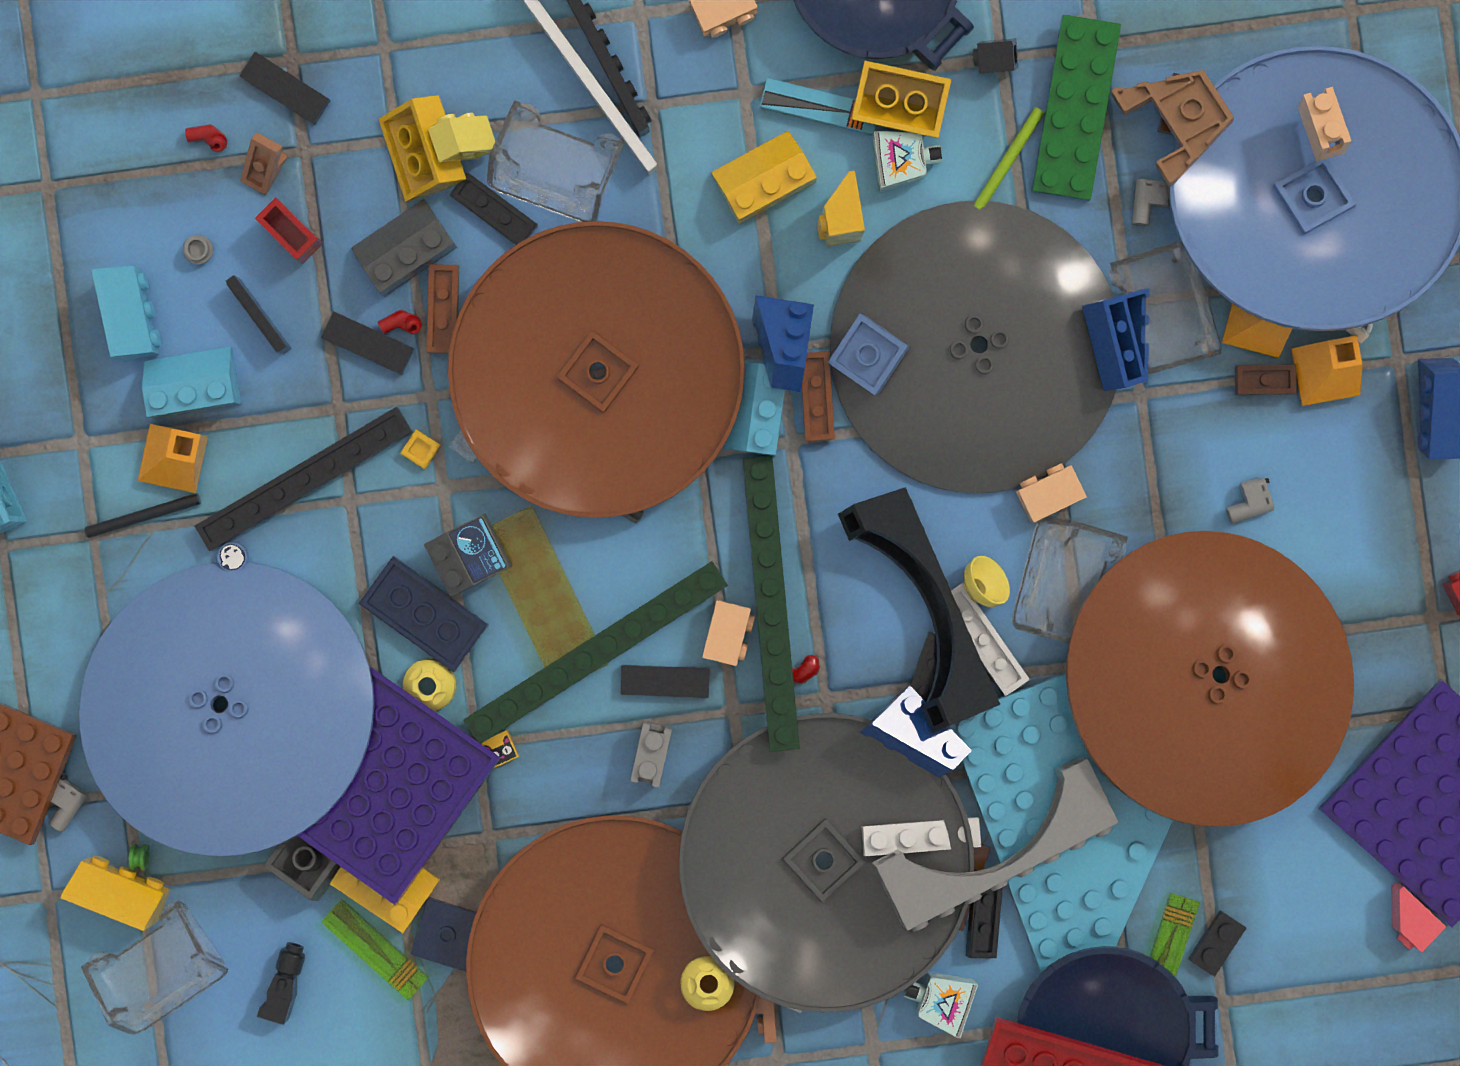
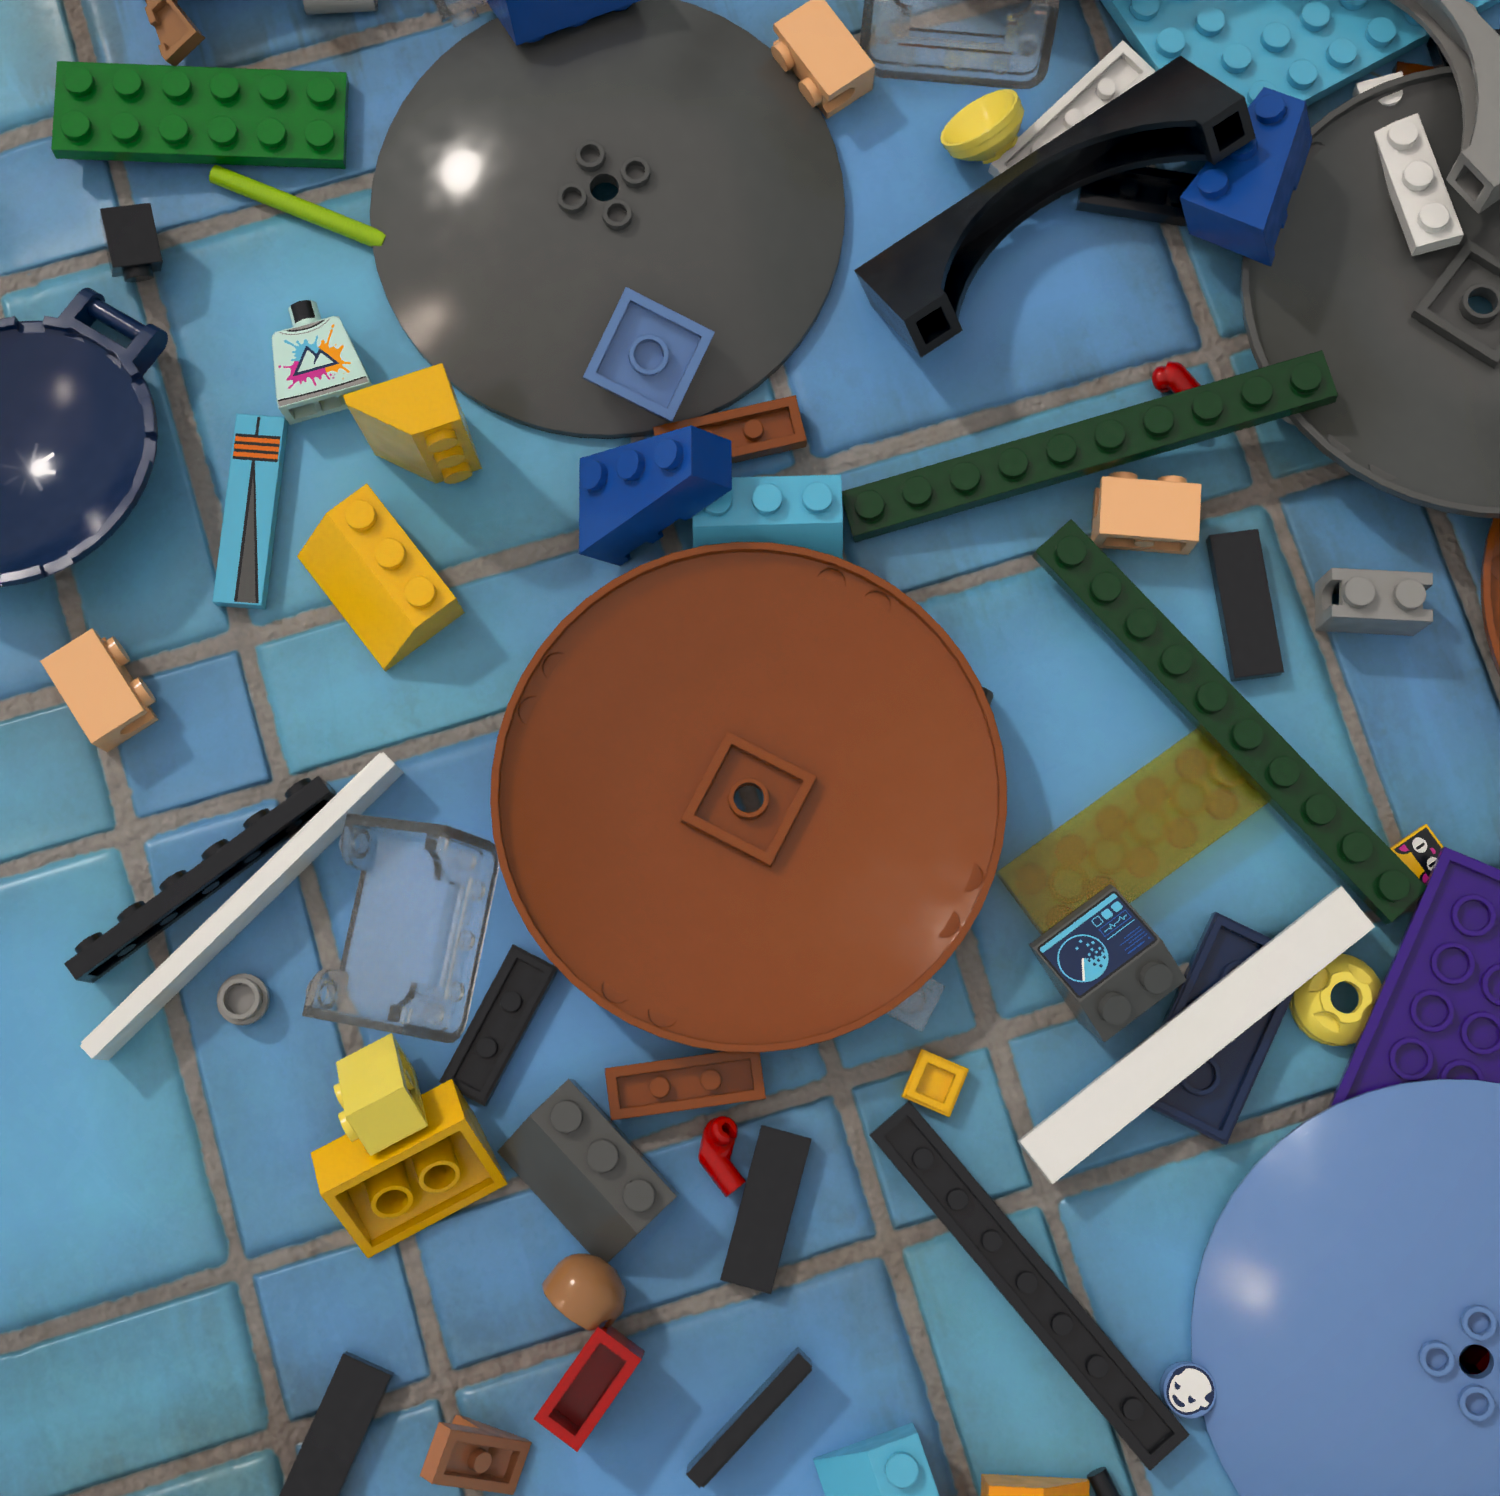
camera: 100 degrees left, 10 degrees down
yellow slope [852,60,952,138] -> none
none -> light grey plate [217,974,270,1025]
none -> medium nougat hair [542,1253,626,1331]
none -> white tile [1017,886,1375,1184]

